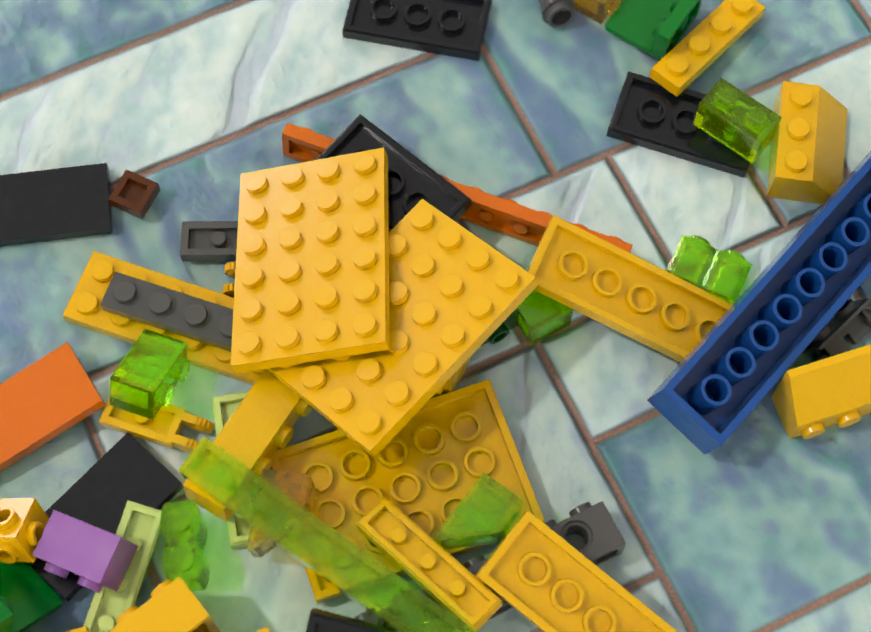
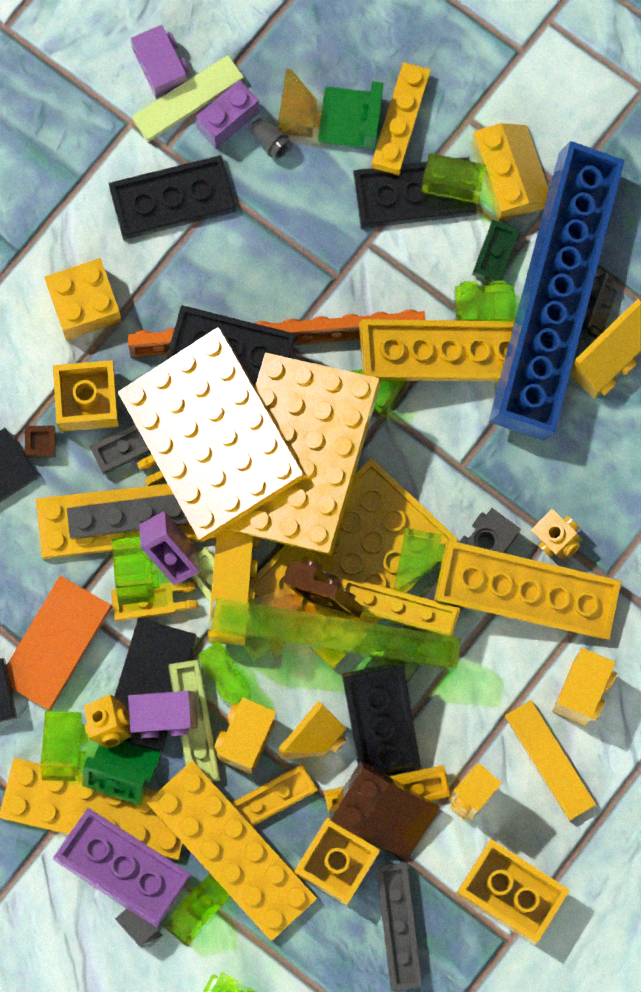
camera: 30 degrees left, 10 degrees up
none -> yellow brick [44,258,122,340]
none -> yellow brick [53,360,119,432]
none -> medium lavender brick [139,511,200,586]
none -> reddish brown plate [283,560,364,619]
none -> dark green plate [472,219,520,285]
none -> yellow brick [531,509,583,560]

